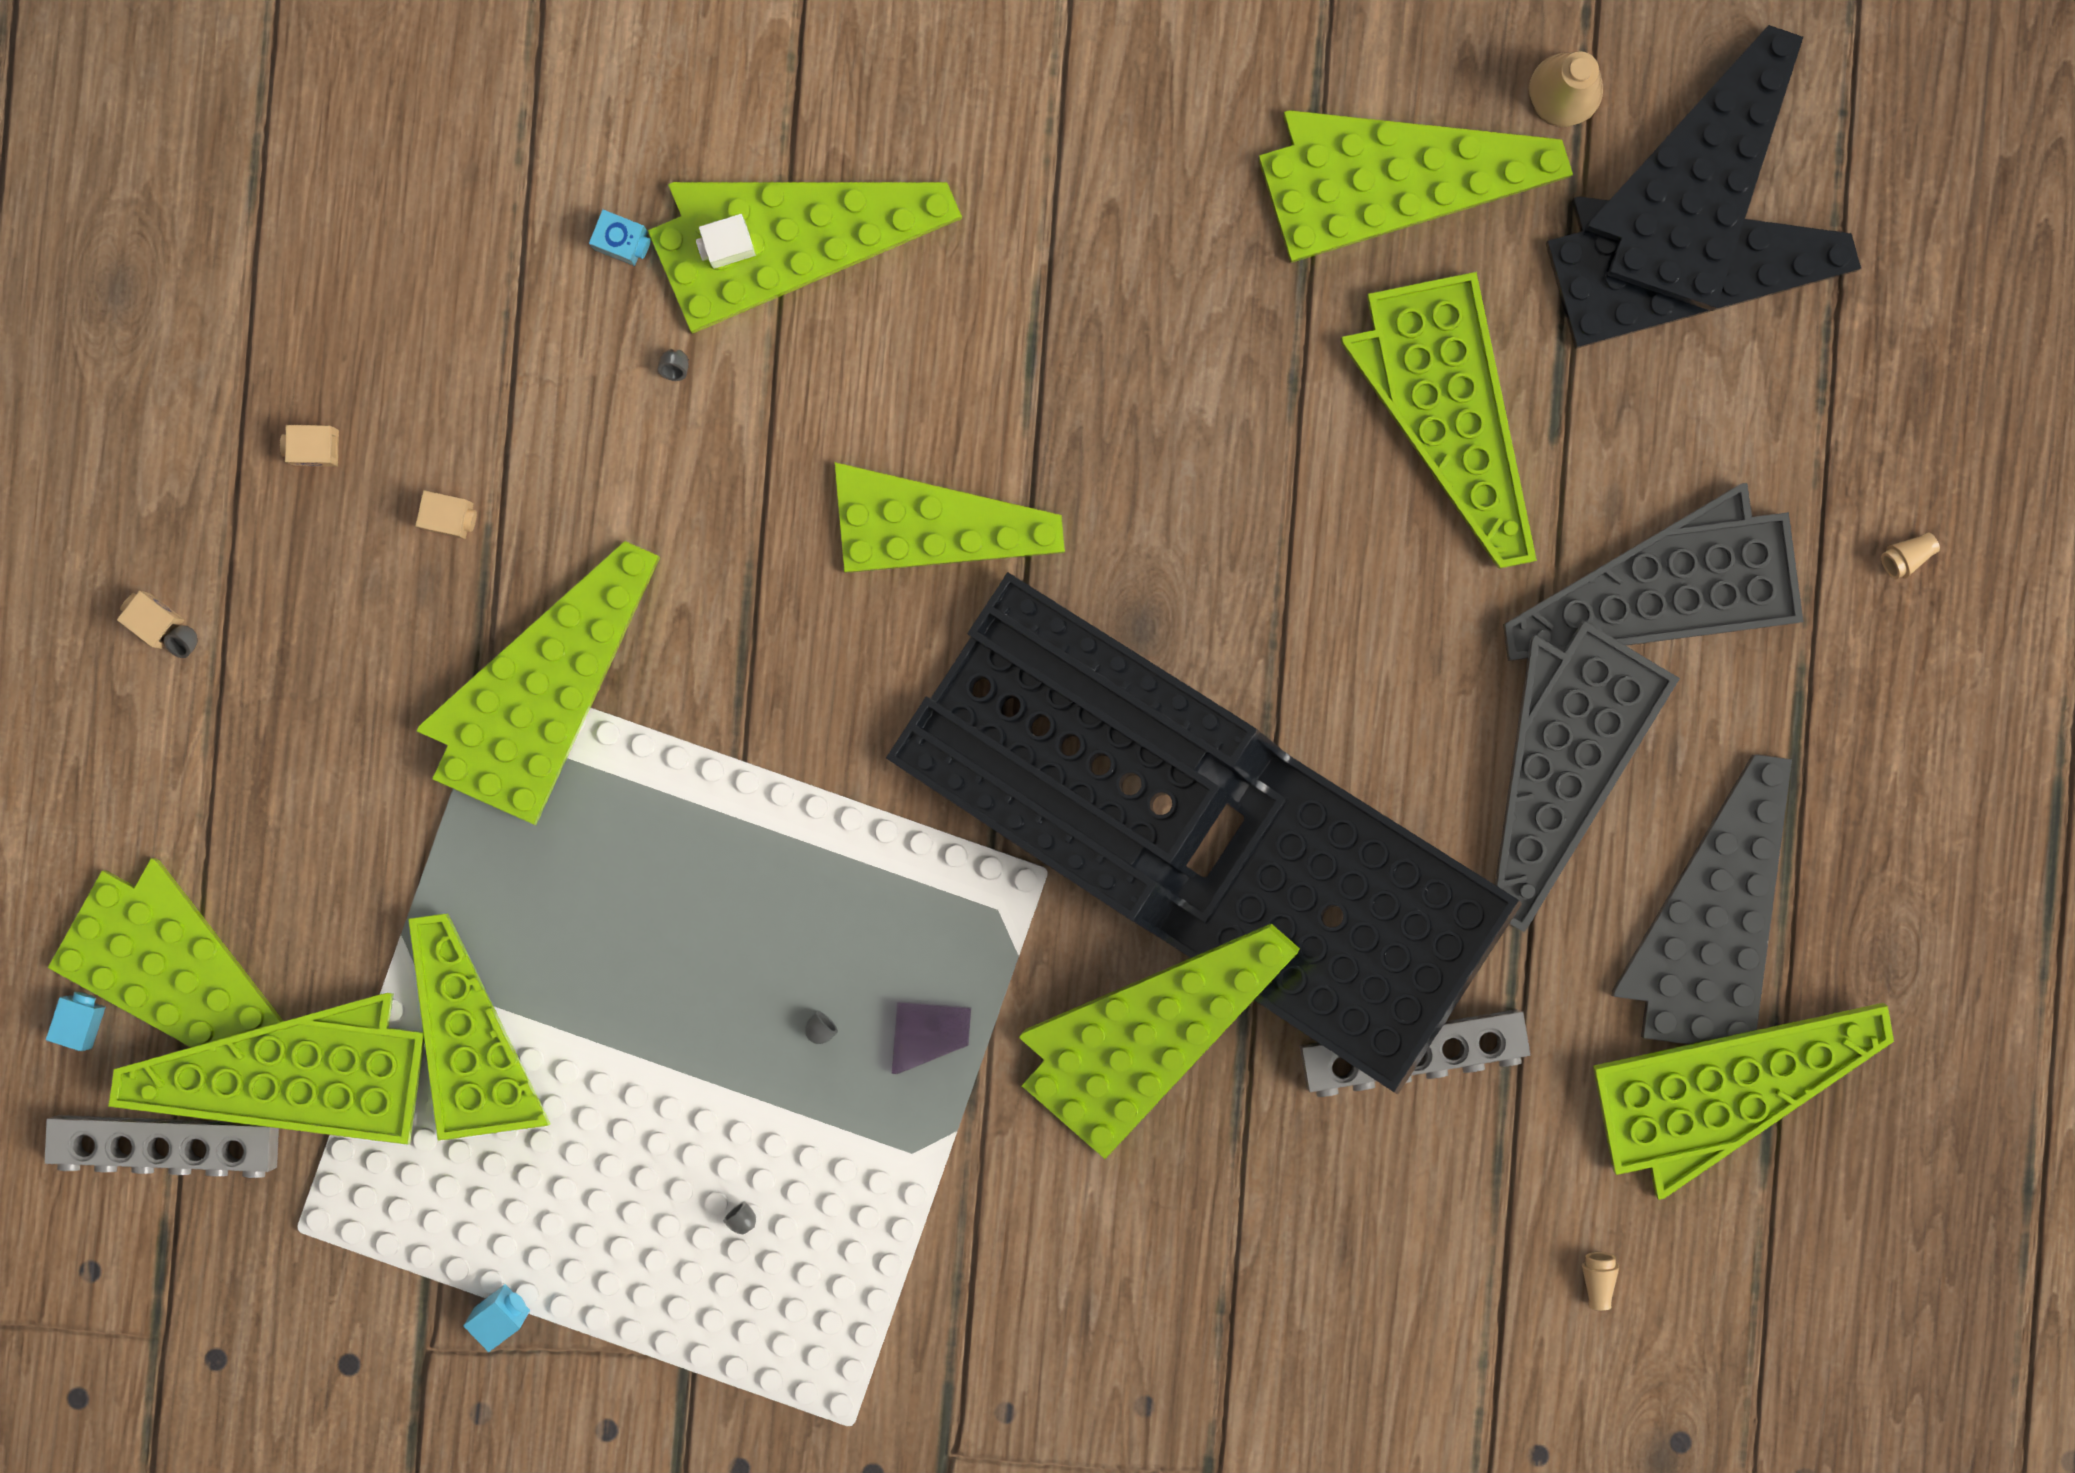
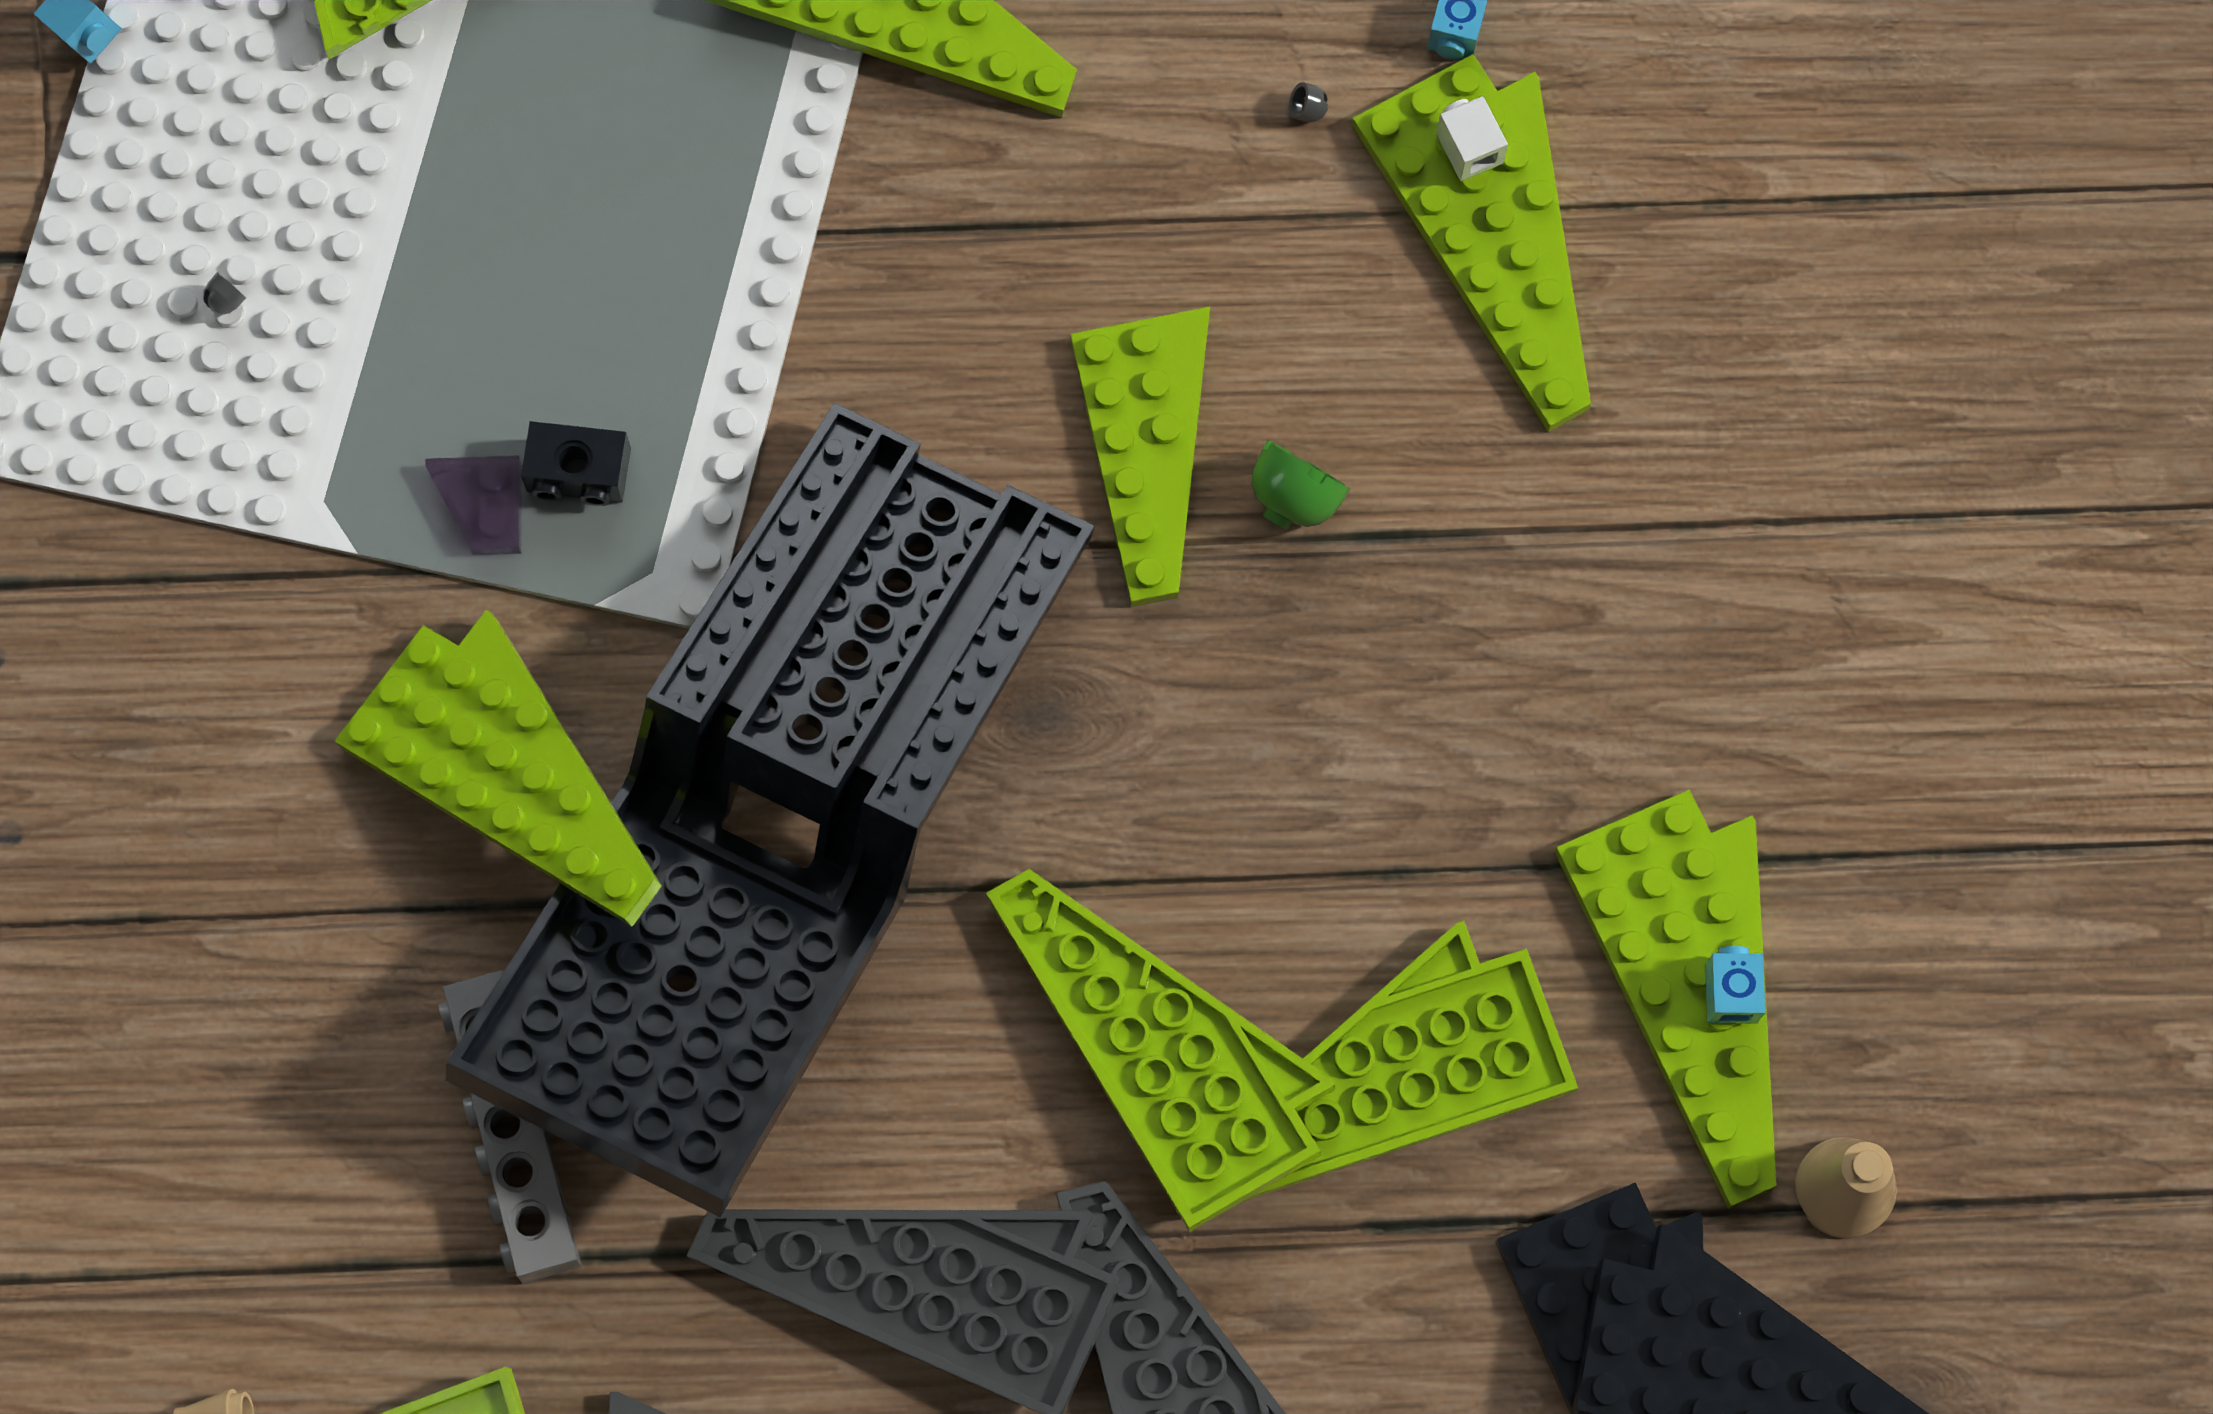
camera: 75 degrees right, 15 degrees down
dark grey hinge [805,1011,838,1044] -> none
none -> black brick [521,421,631,506]
none -> lime wing [986,869,1335,1233]
none -> bright green cylinder [1251,440,1351,530]
none -> medium azure brick [1705,946,1765,1024]

